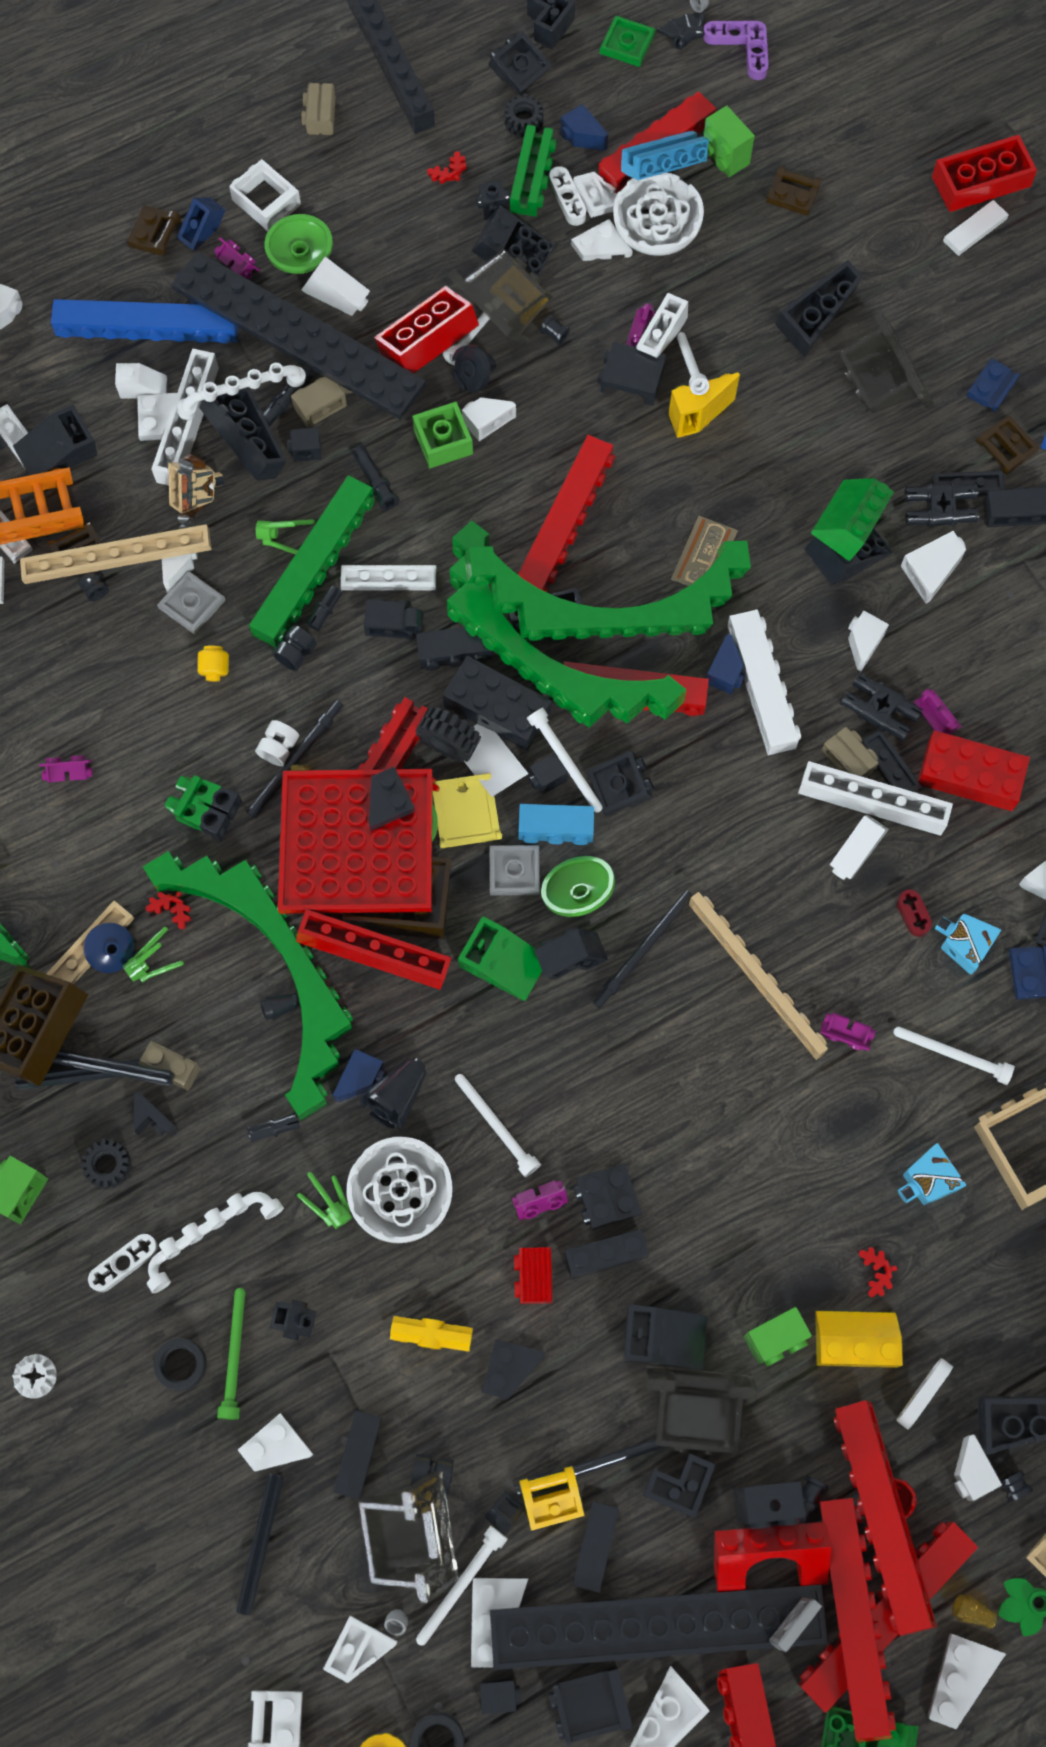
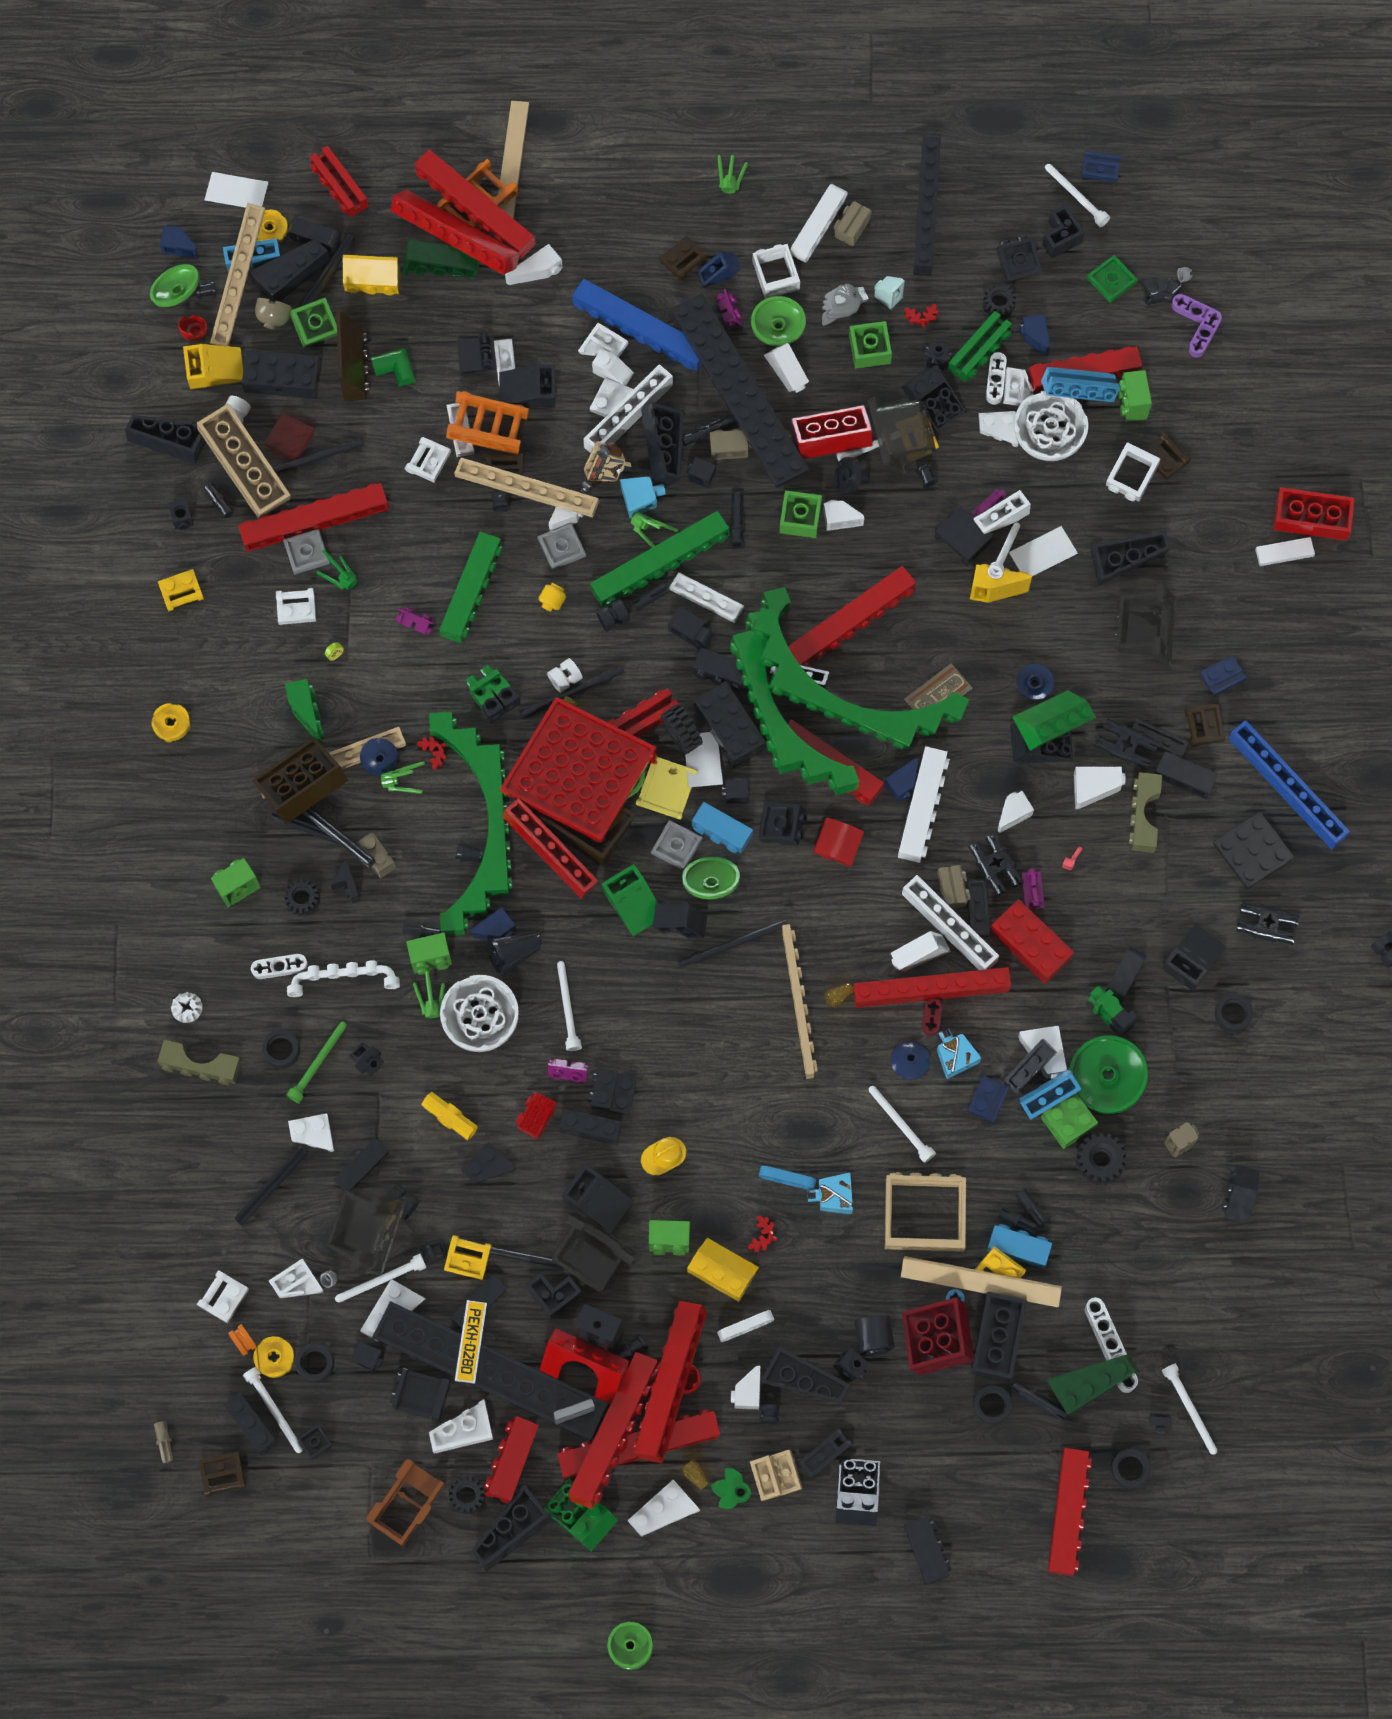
camera: 30 degrees right, 0 degrees up
white bar [177,363,306,420] -> none
black wing [369,767,415,831] -> none
white piece [527,707,602,812] -> none
magenta hinge [820,1012,876,1051] -> none
none -> olive arch [157,1040,242,1085]
none -> bright green brick [406,933,452,975]
none -> green brick [439,532,503,644]
none -> tile [455,1300,487,1384]
none -> white wing [578,323,629,358]
none -> medium azure torso [620,477,666,518]
none -> yellow piece [641,1137,686,1175]
none -> bright green plant [718,155,748,194]
none -> dark azure beam [759,1166,816,1190]
none -> white beam [790,184,848,263]
none -> red slope [813,818,864,867]
none -> light grey piece [822,283,869,326]
none -> clear yellow cone [824,982,854,1008]
none -> bright green brick [849,321,892,369]
none -> red brick [853,967,1011,1008]
none -> light aqua slope [874,276,905,310]
none -> dark blue dish [891,1041,930,1080]
none -> white sticker [1009,526,1078,576]
none -> dark blue dish [1016,664,1054,700]
none -> coral hand [1062,847,1082,870]
none -> white window [1106,443,1160,502]
none -> olive arch [1128,772,1162,853]

